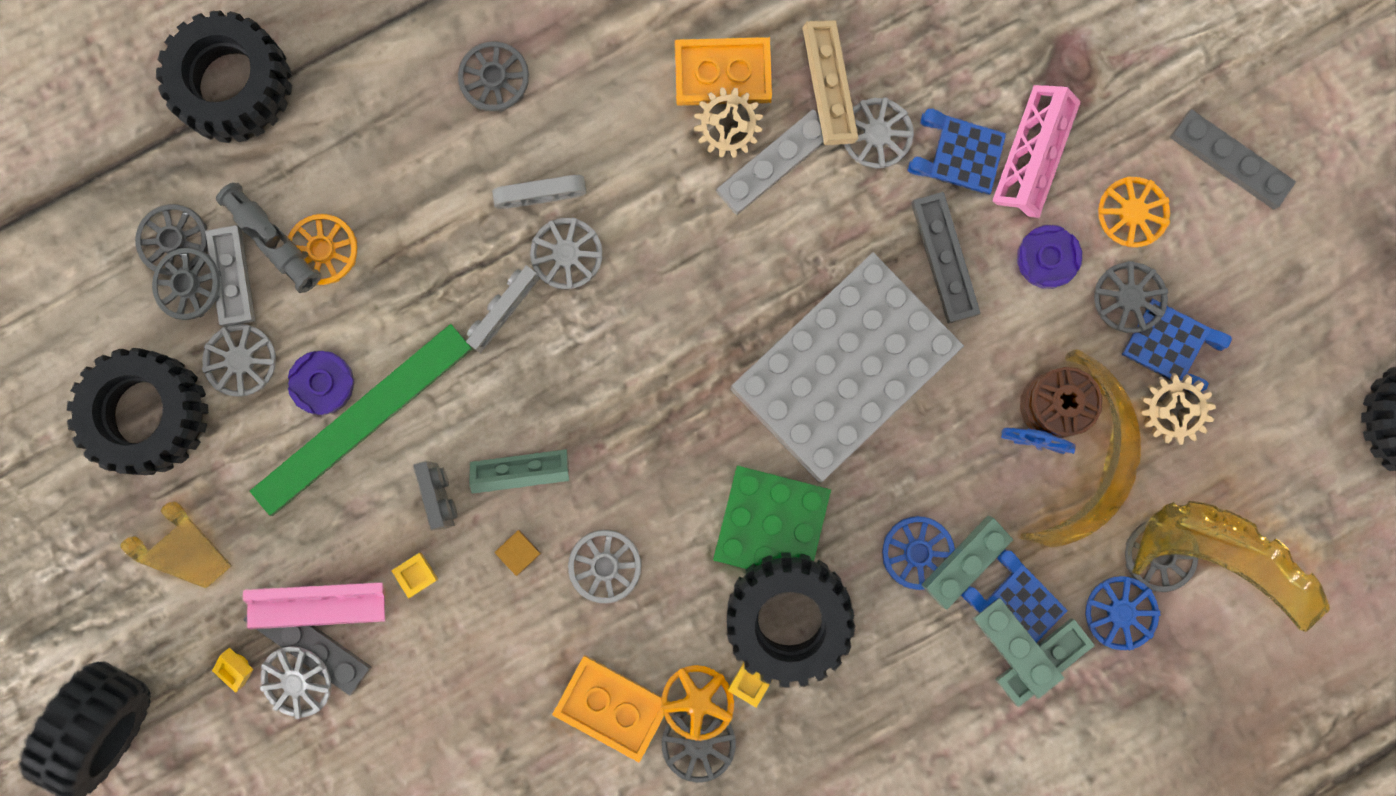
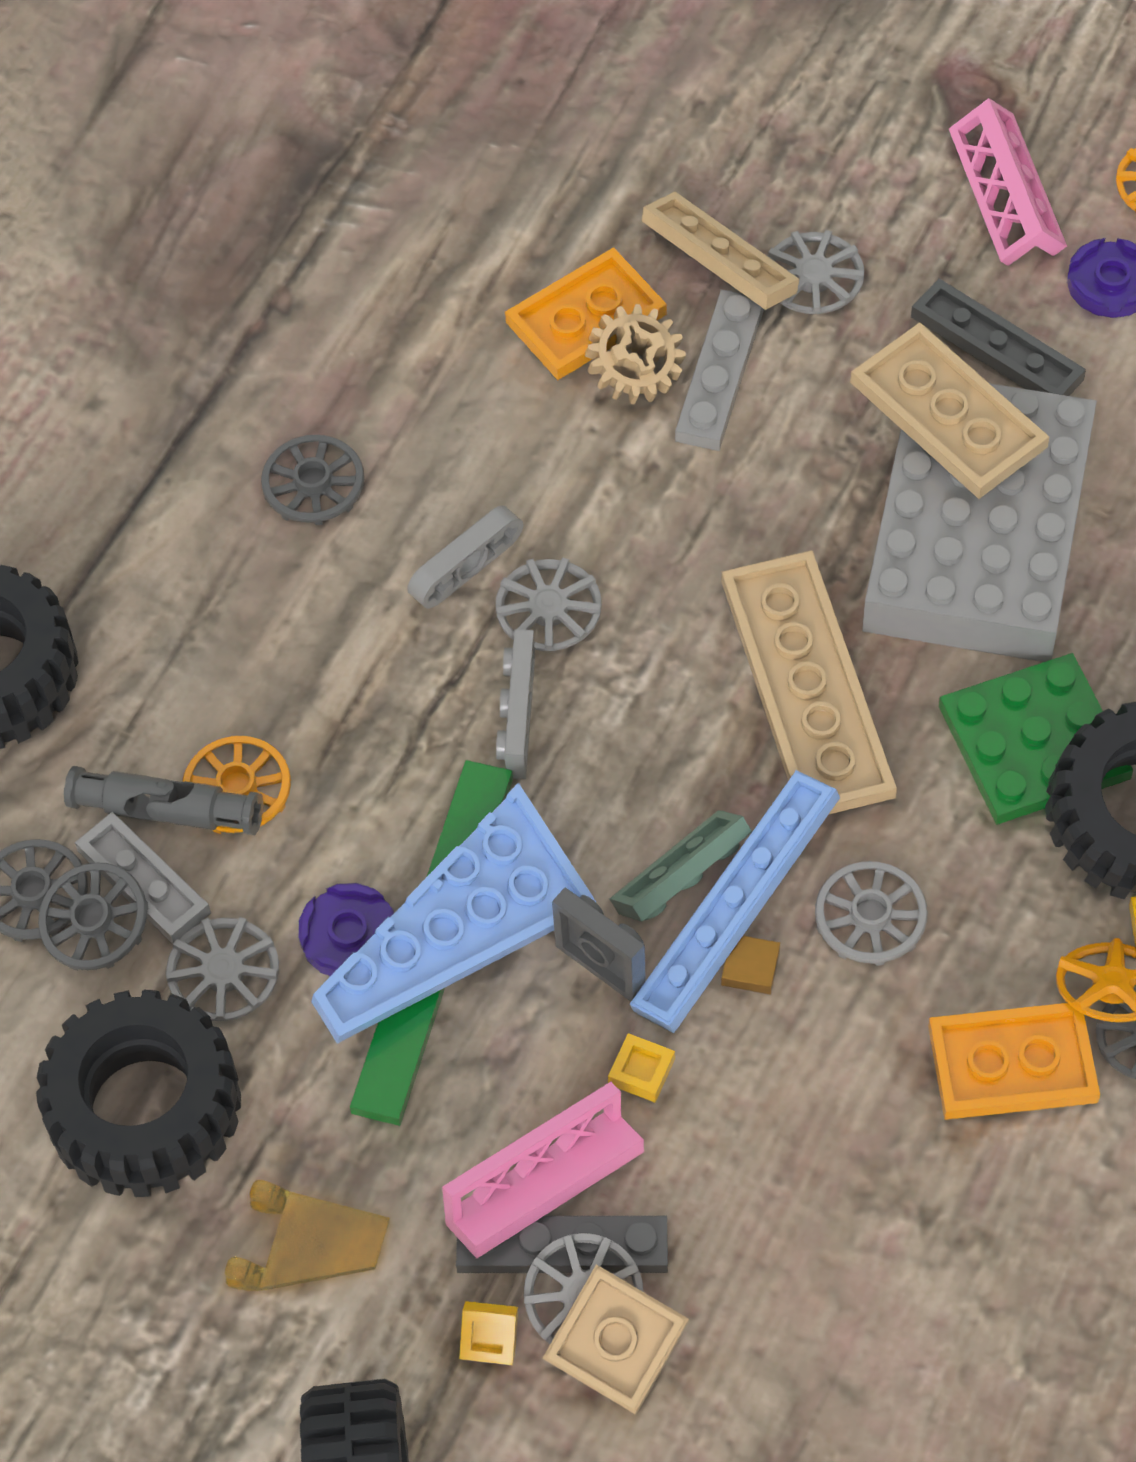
camera: 25 degrees left, 25 degrees down
blue flag [908,108,1006,195] -> none
none -> light blue wing [311,783,597,1044]
none -> tan tile [542,1264,690,1414]
none -> light blue tile [630,770,840,1033]
none -> tan plate [721,550,897,815]
none -> tan plate [850,322,1049,499]

